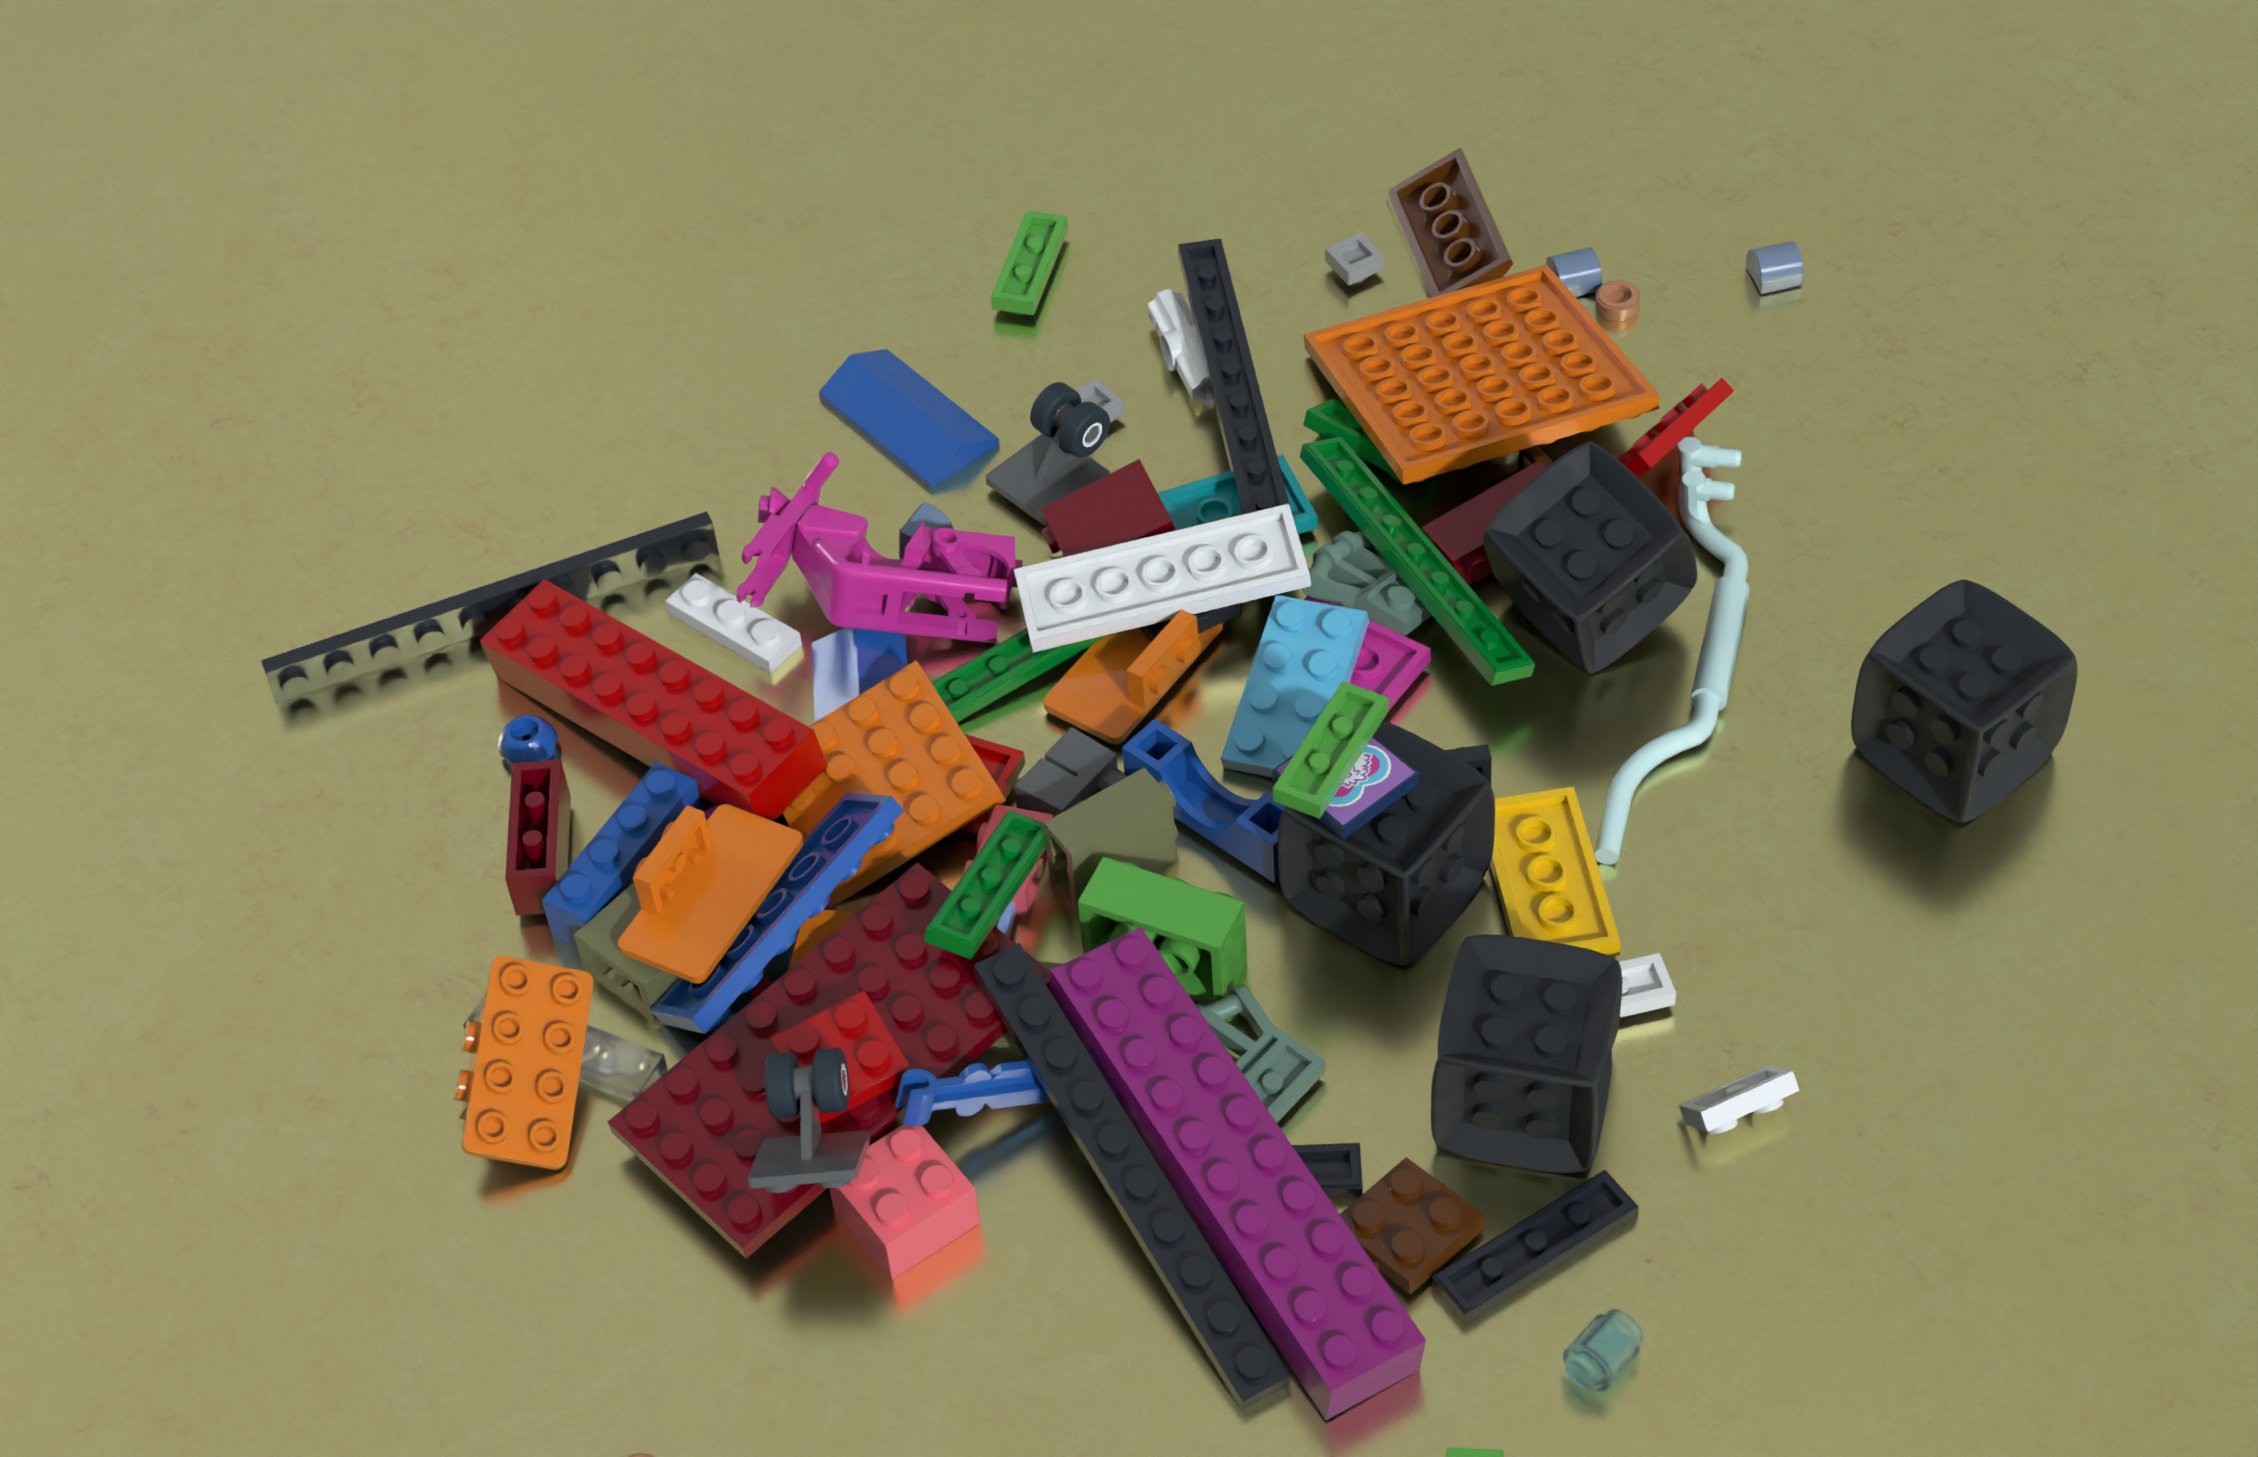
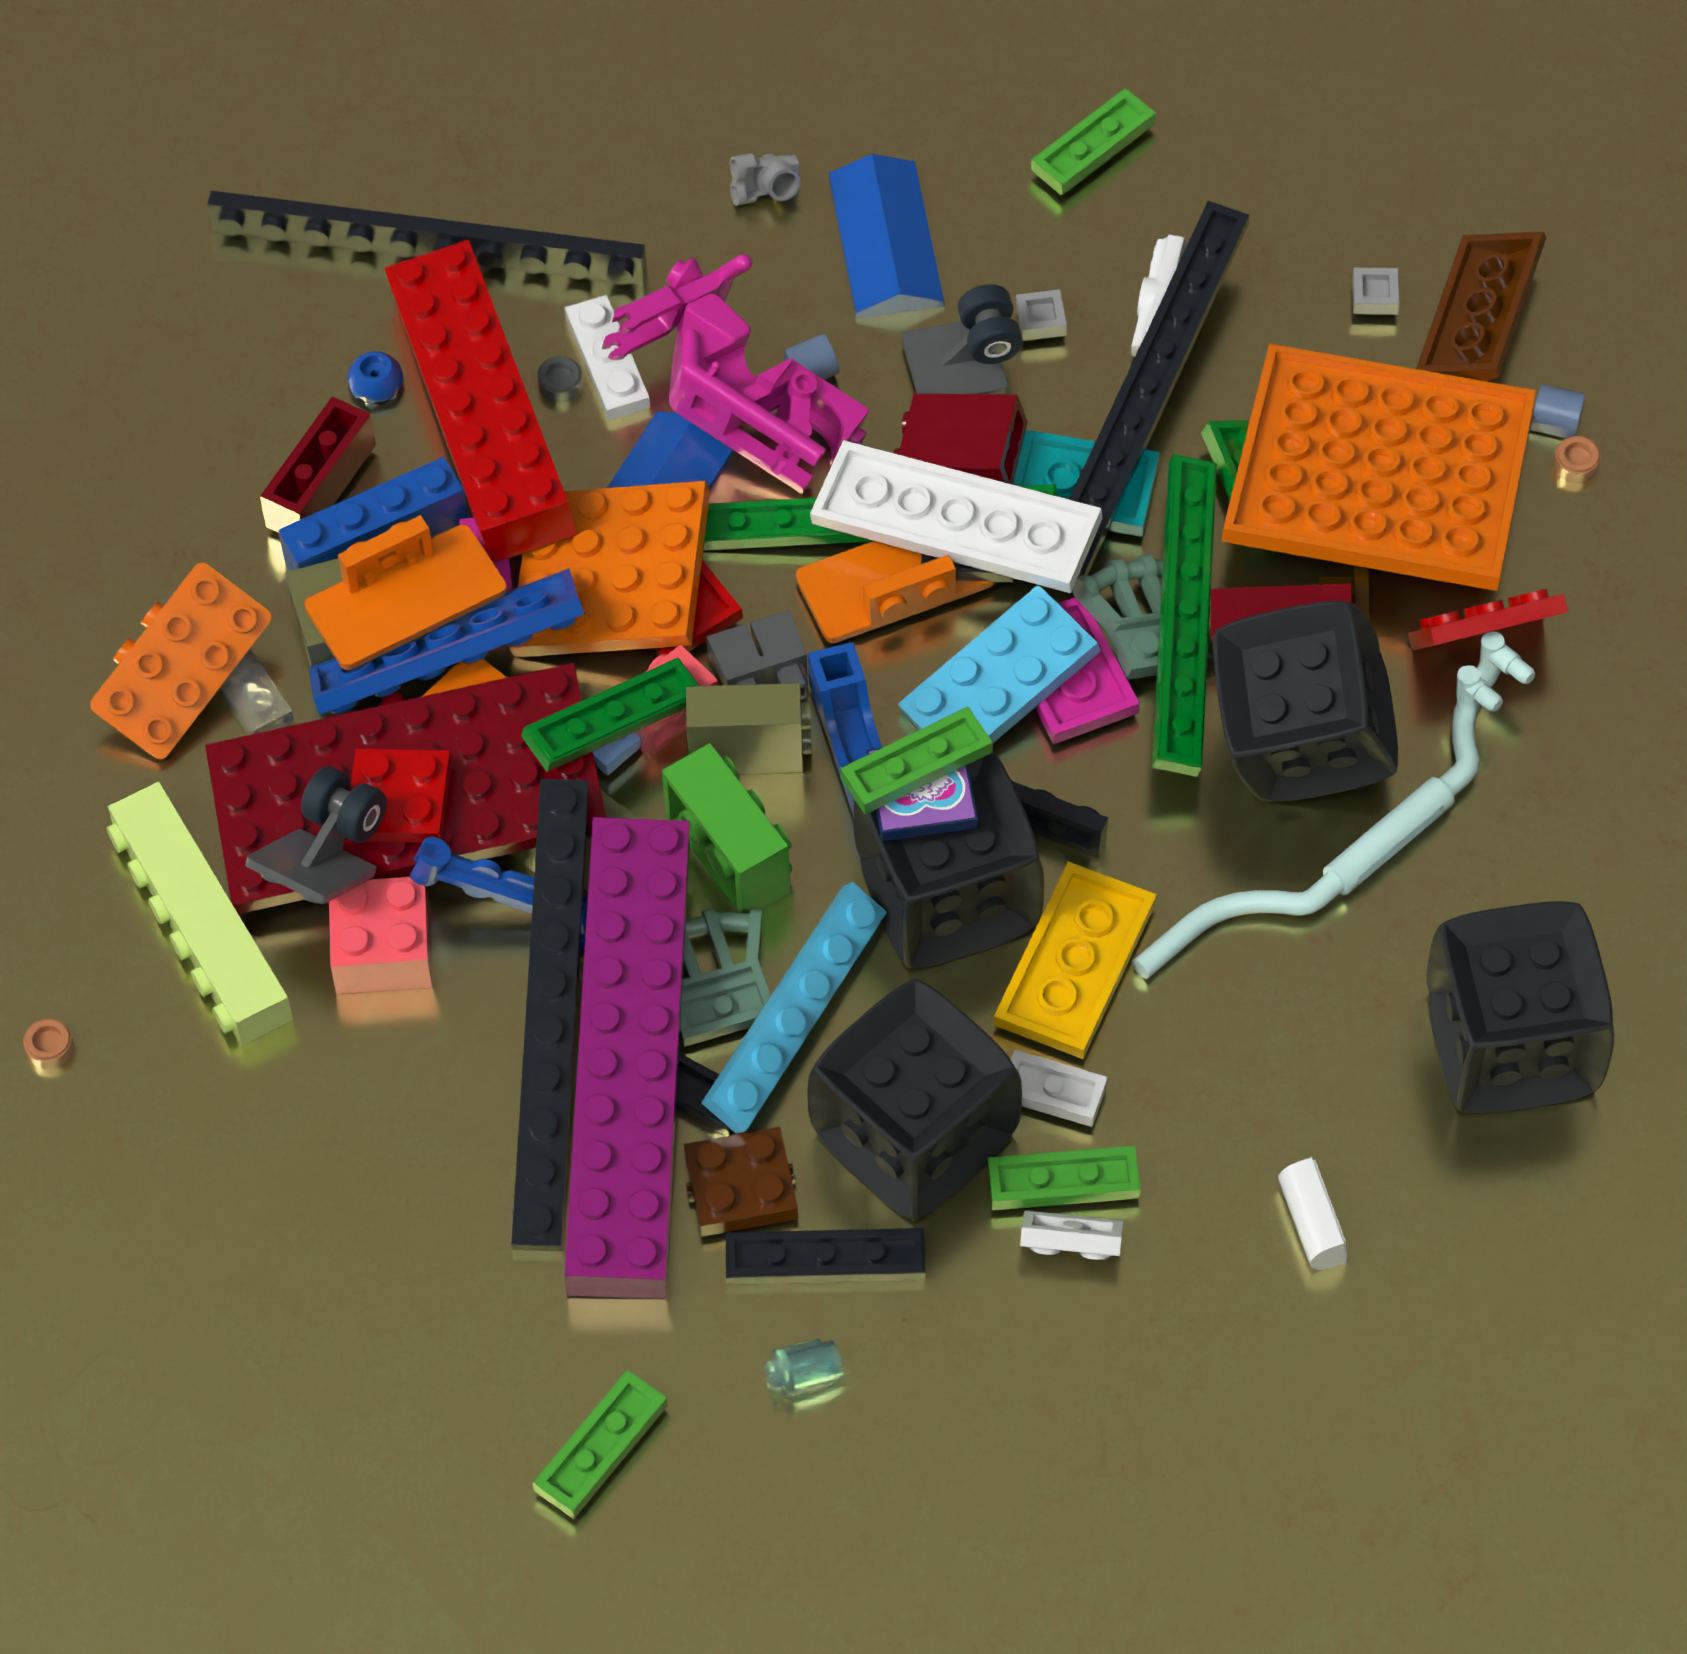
camera: 30 degrees right, 10 degrees up
none -> yellowish green brick [106,782,293,1046]
none -> dark grey tile [537,356,583,402]
none -> medium azure plate [701,882,887,1134]
none -> light grey plate [730,153,801,206]
none -> bright green plate [987,1146,1141,1210]
none -> white brick [1278,1157,1348,1270]

